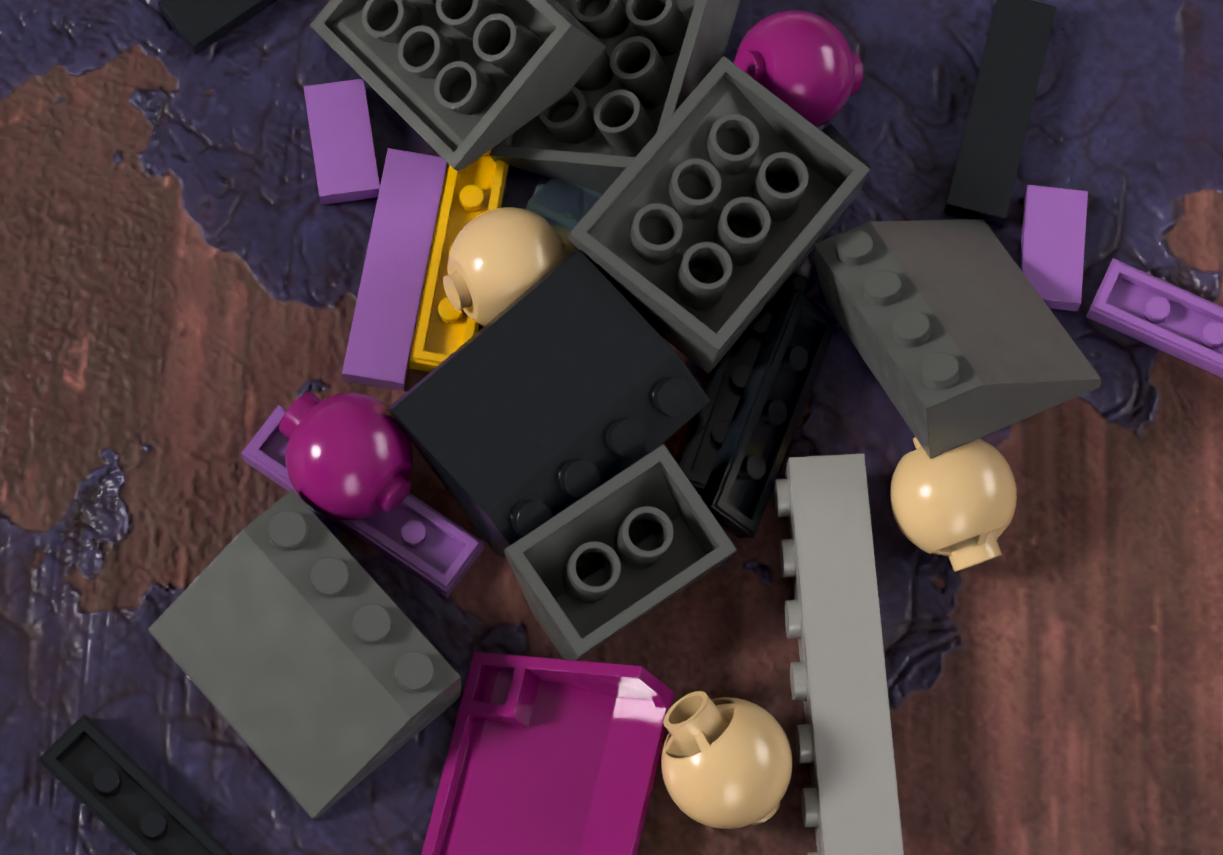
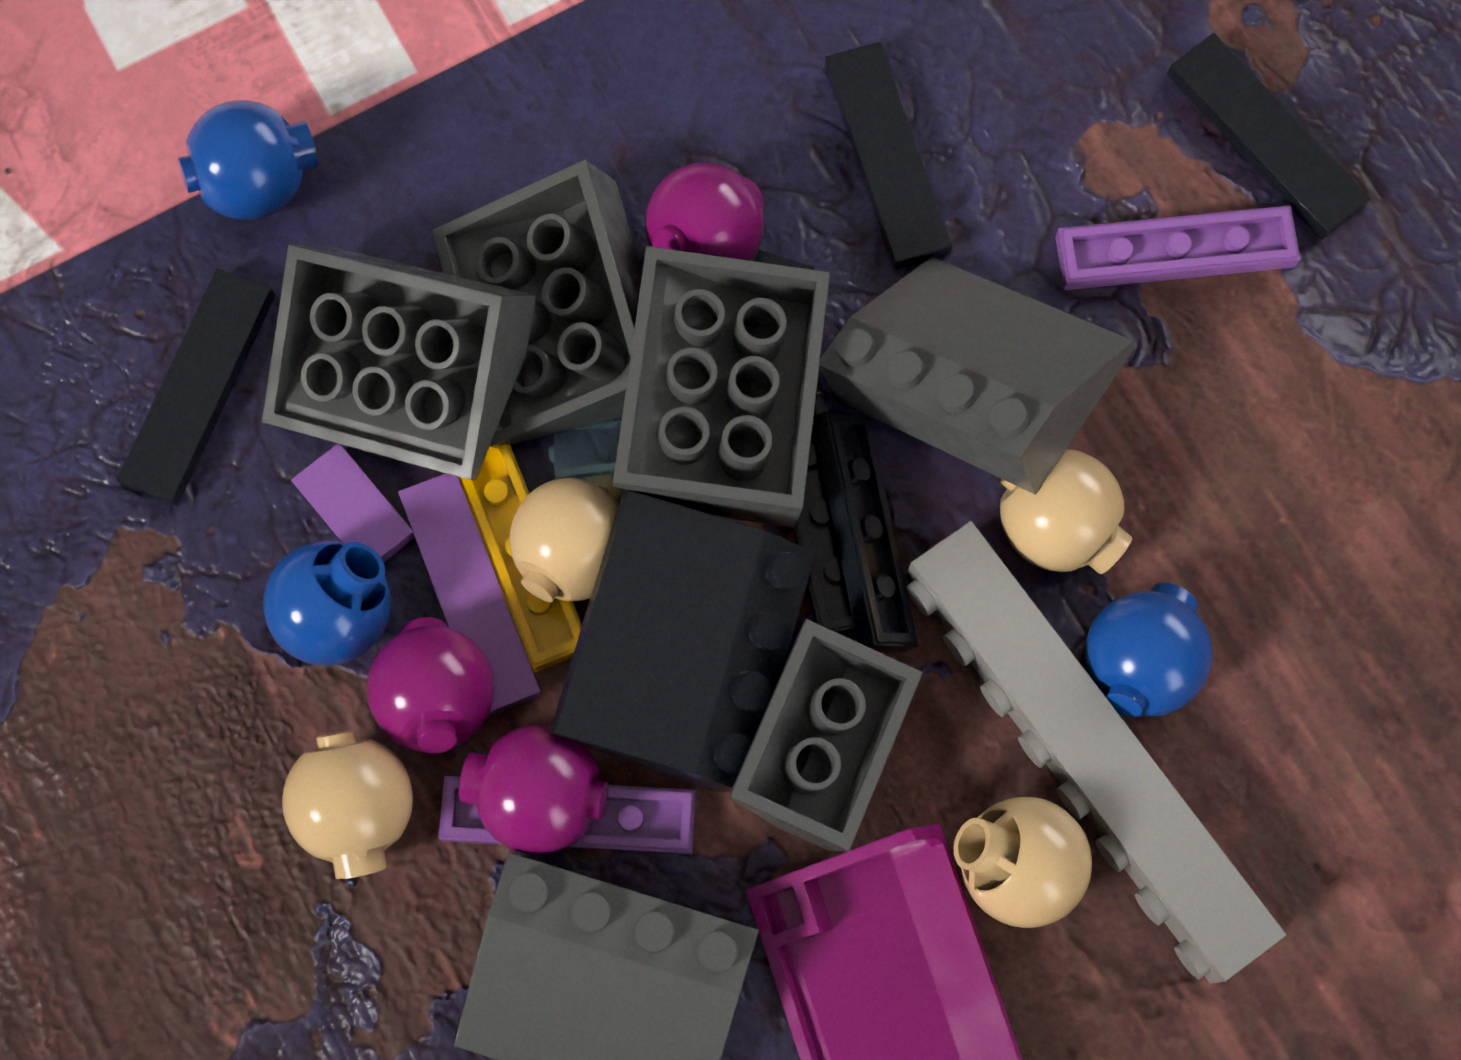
camera: 25 degrees left, 5 degrees up
medium lavender tile [1019,185,1088,312] -> none
none -> blue brick [263,541,391,666]
none -> tan brick [282,729,413,879]
none -> magenta brick [367,617,495,754]
none -> blue brick [1085,583,1213,717]

